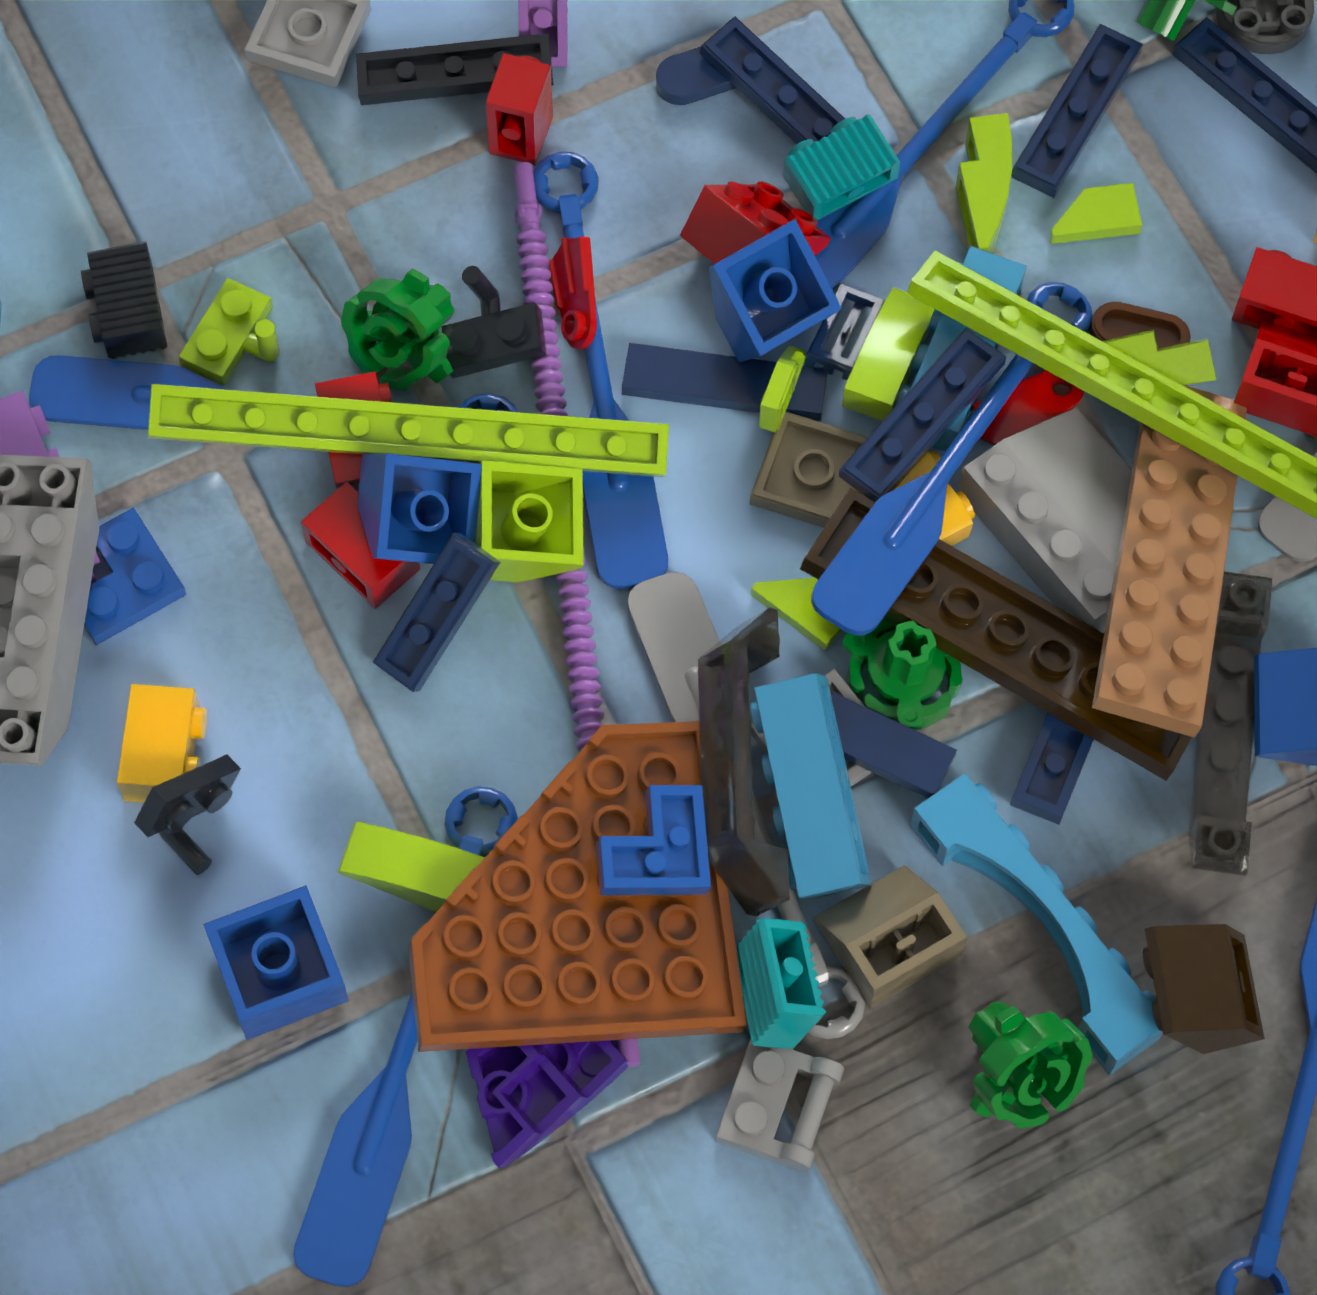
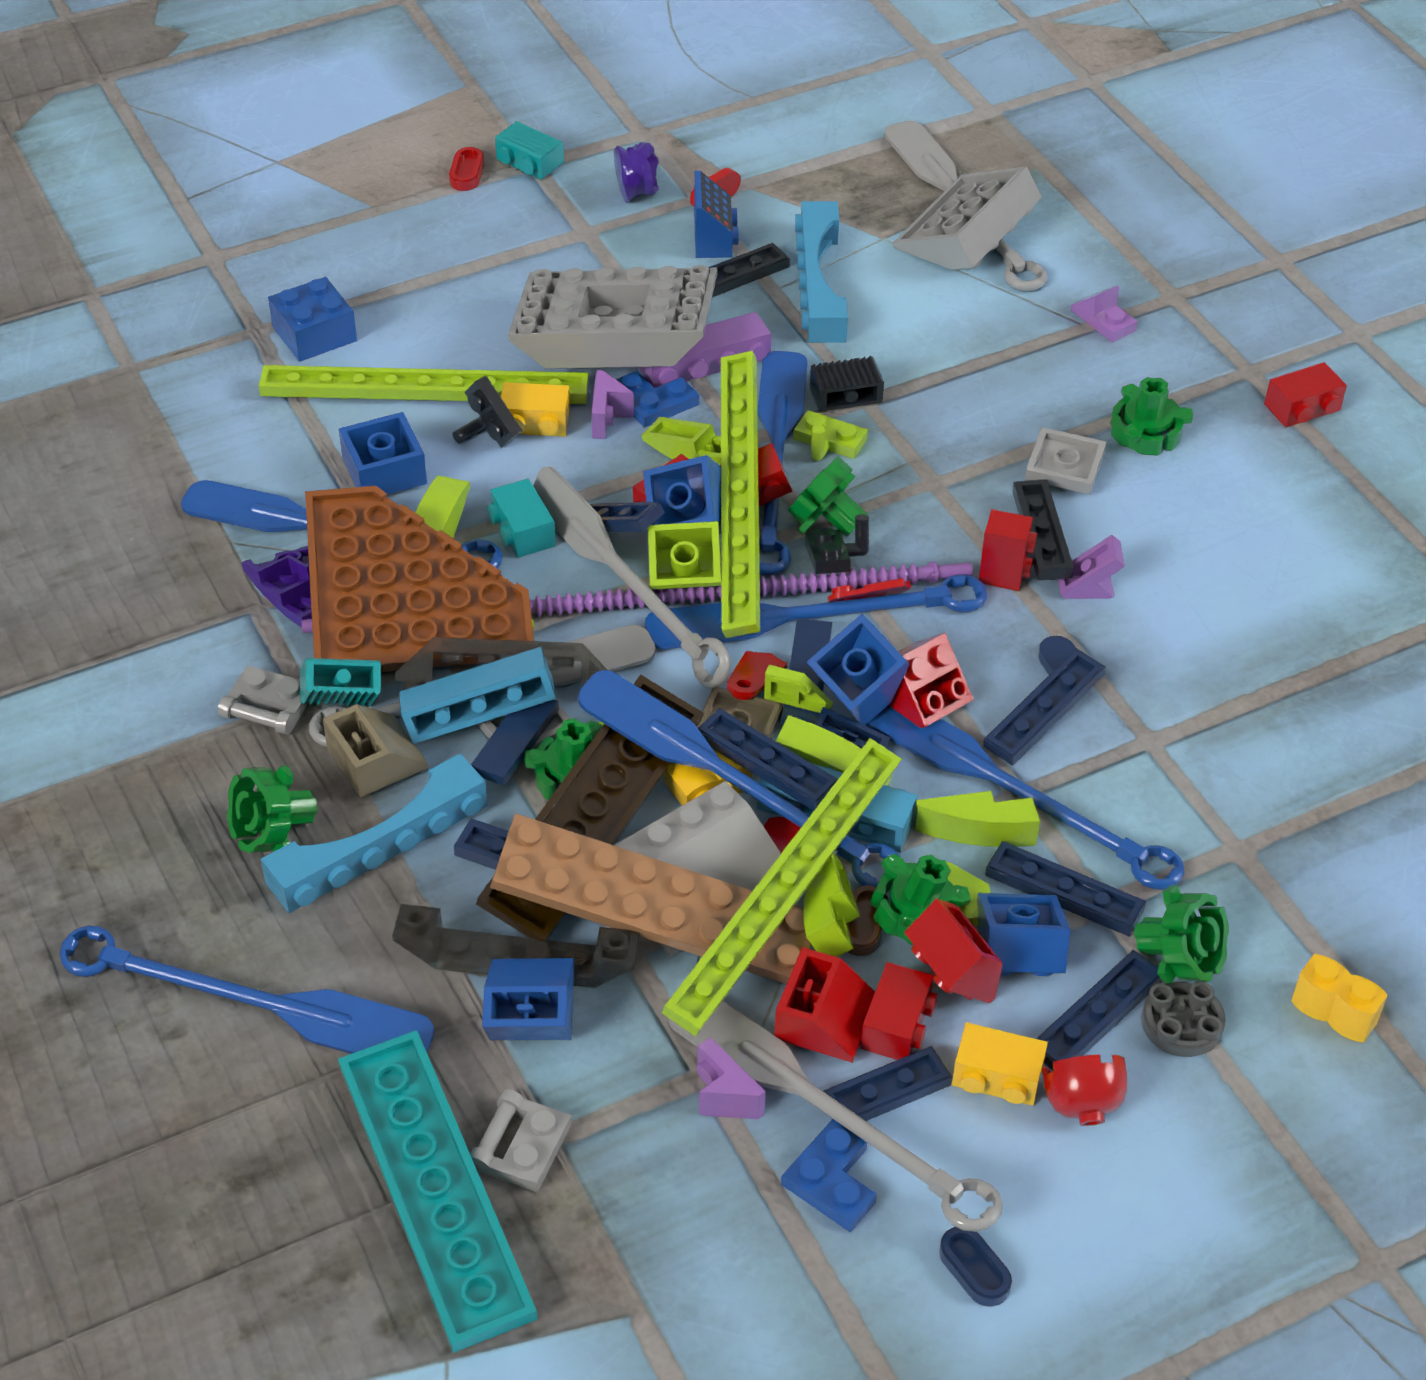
camera: 90 degrees right, 20 degrees down
blue plate [596,785,711,895] -> none
teal brick [783,114,900,221] -> none
dark brown slope [1142,924,1265,1054] -> none
none -> lime plate [259,365,589,404]
none -> teal brick [487,478,556,558]
none -> light grey piece [533,467,730,688]
none -> medium lavender slope [591,370,634,439]
none -> lime slope [641,417,721,465]
none -> red piece [727,651,788,700]
none -> green piece [870,853,971,945]
none -> red slope [904,898,1003,1003]
none -> blue slope [977,893,1071,976]

